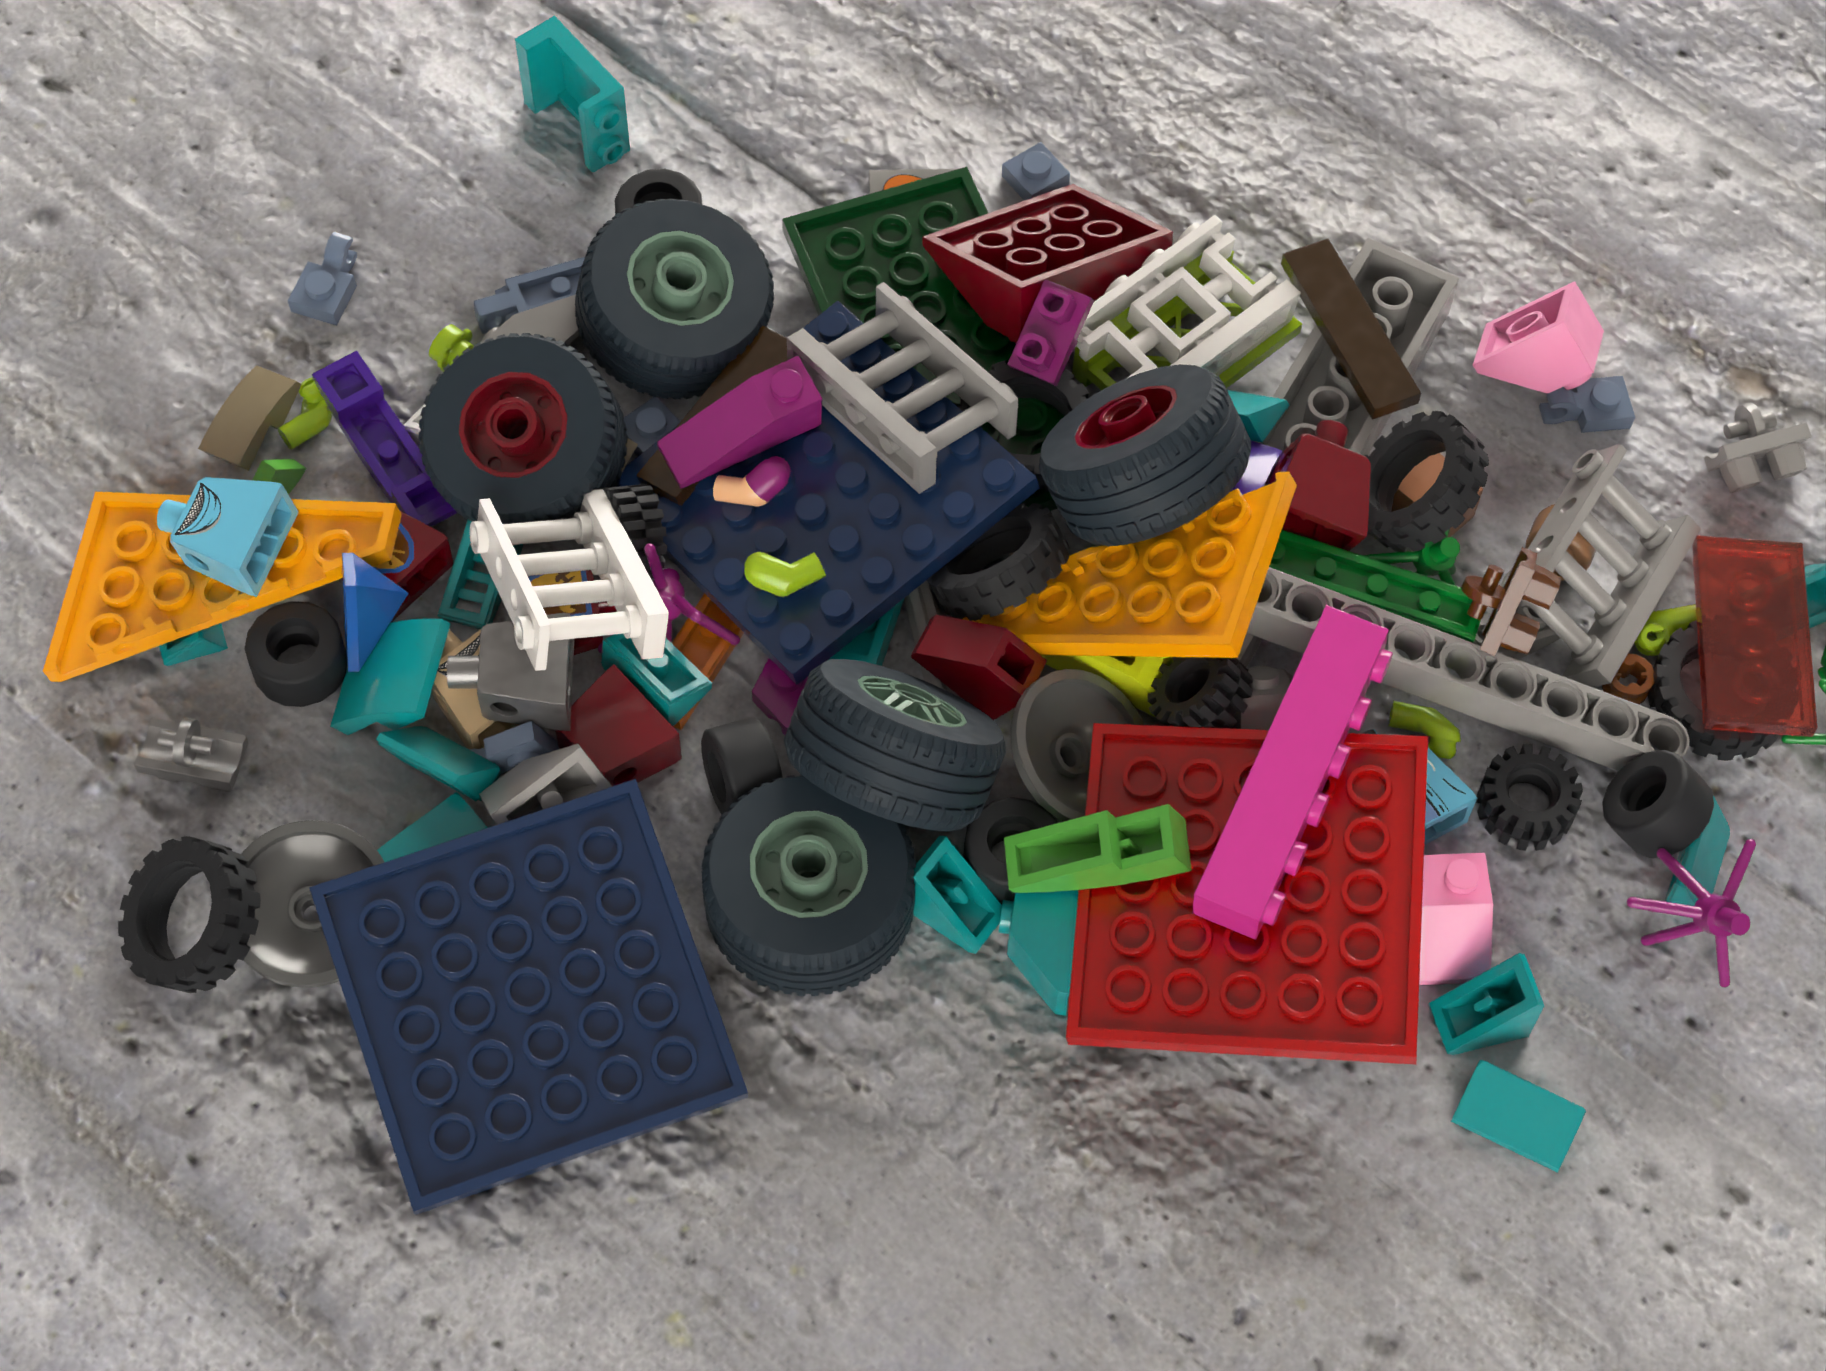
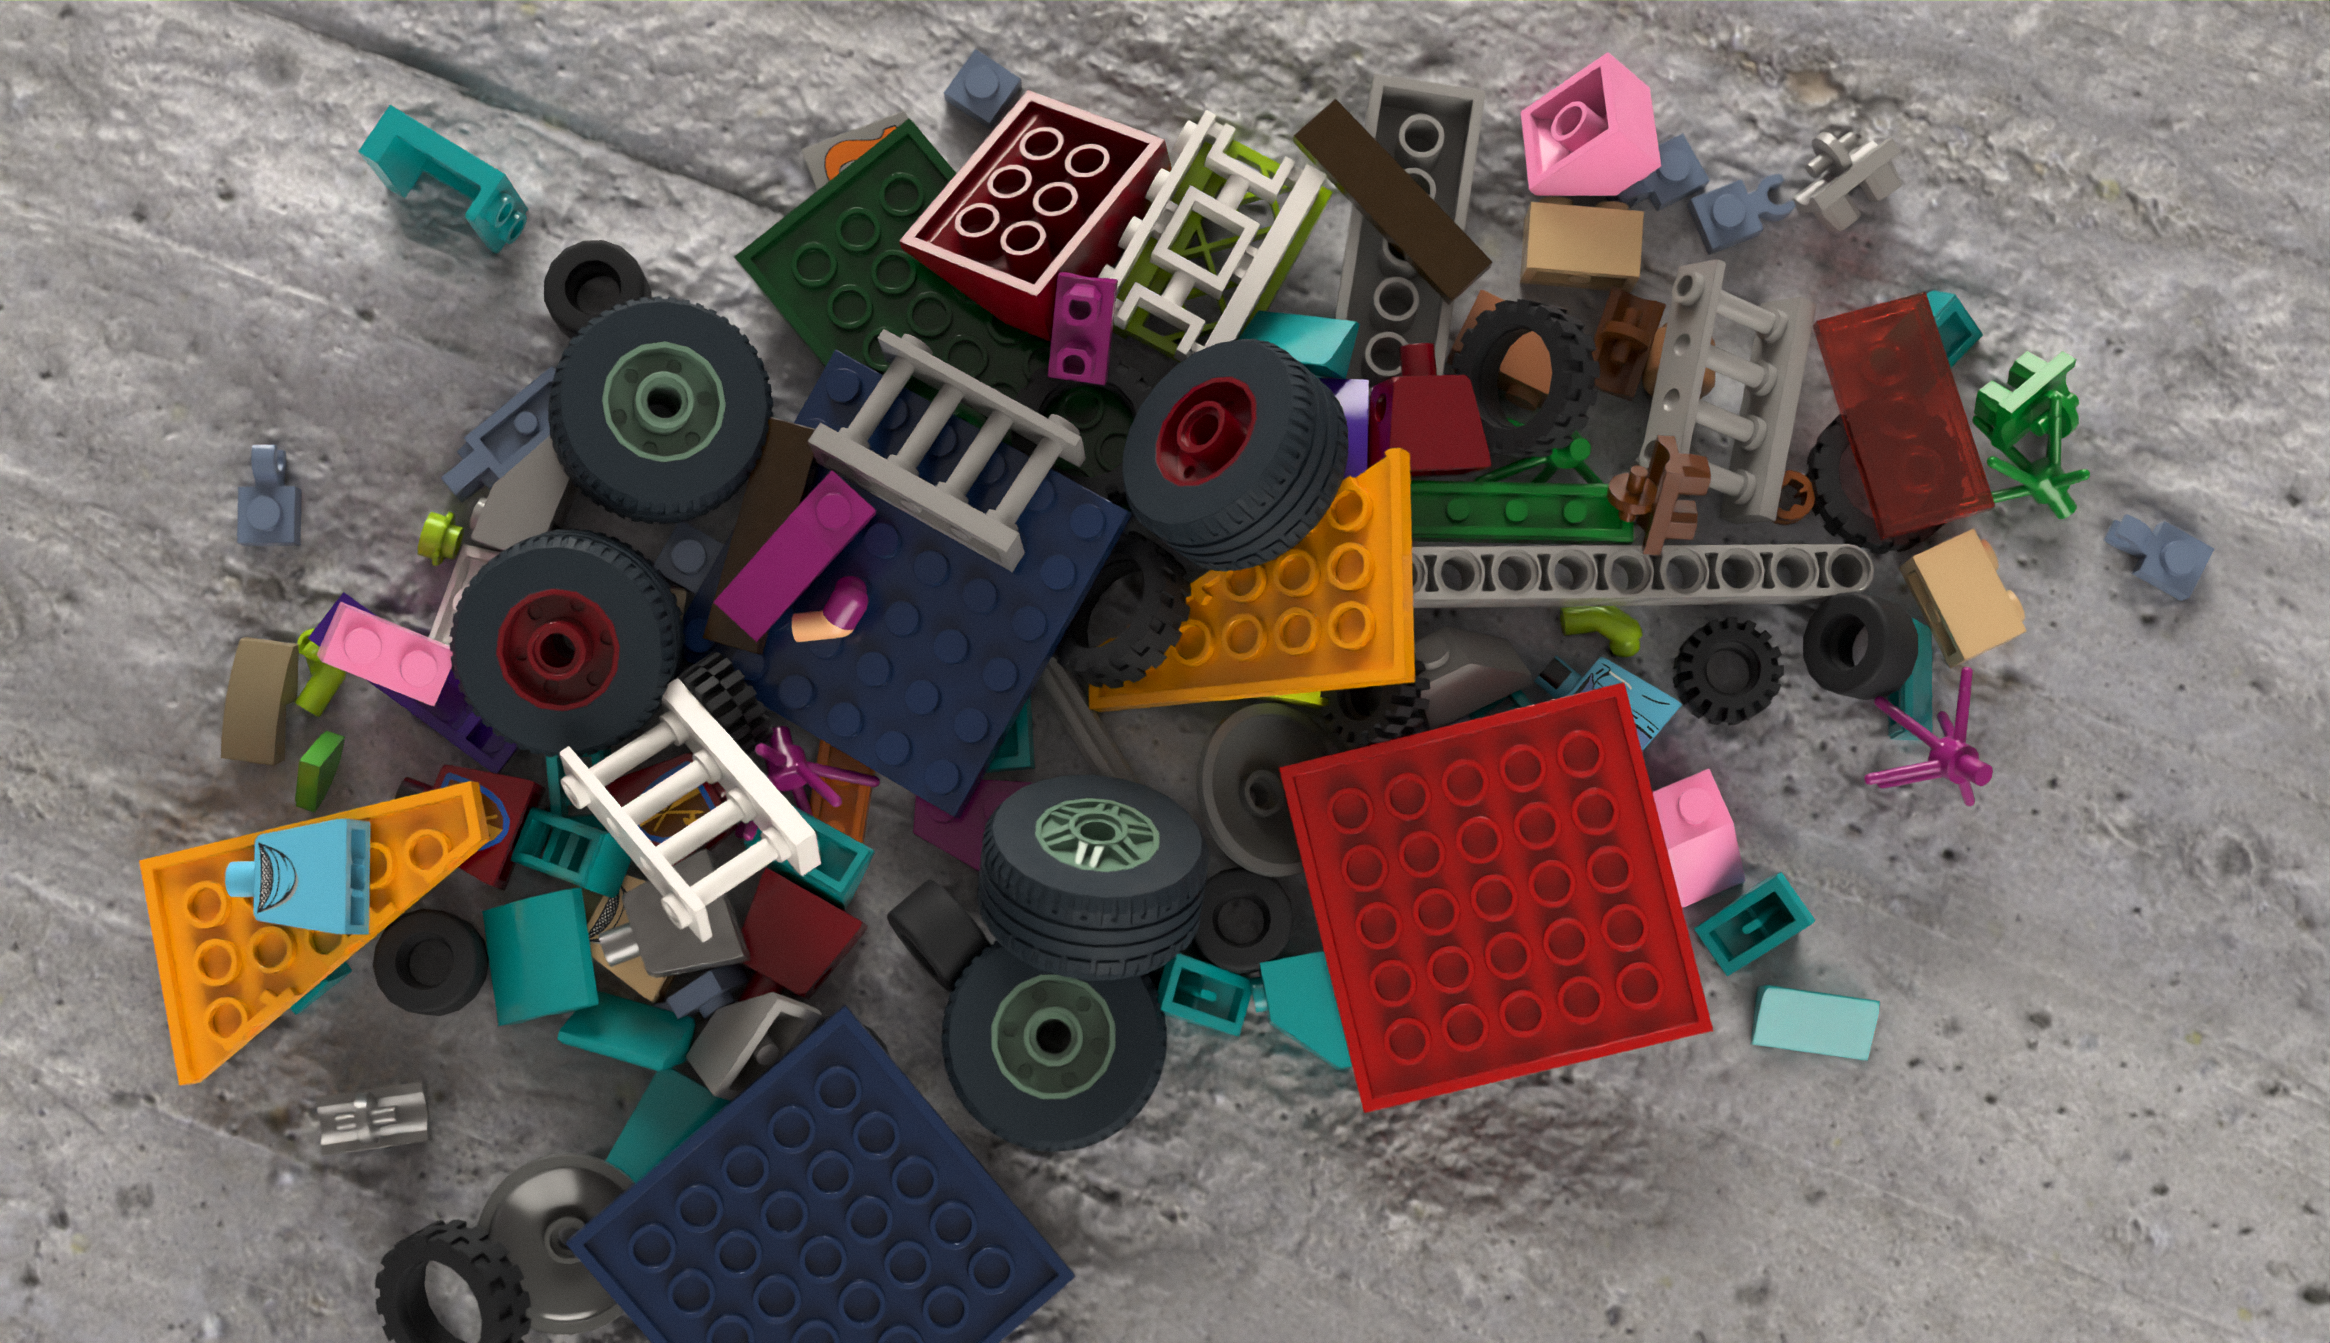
camera: 20 degrees left, 20 degrees up
blue slope [342,553,409,672] -> none
lime arm [744,552,826,597] -> none
dark red slope [910,614,1047,721] -> none
bright green slope [1004,804,1192,893] -> none
dark pink brick [1192,605,1393,940] -> none
lime arm [1634,603,1704,656] -> none
none -> bright pink brick [317,602,453,707]
none -> teal slope [510,806,632,898]
none -> tan brick [1520,197,1644,292]
none -> reddish brown hips [1592,286,1666,402]
none -> sand blue plate [1687,174,1796,255]
none -> tan brick [1898,528,2027,669]

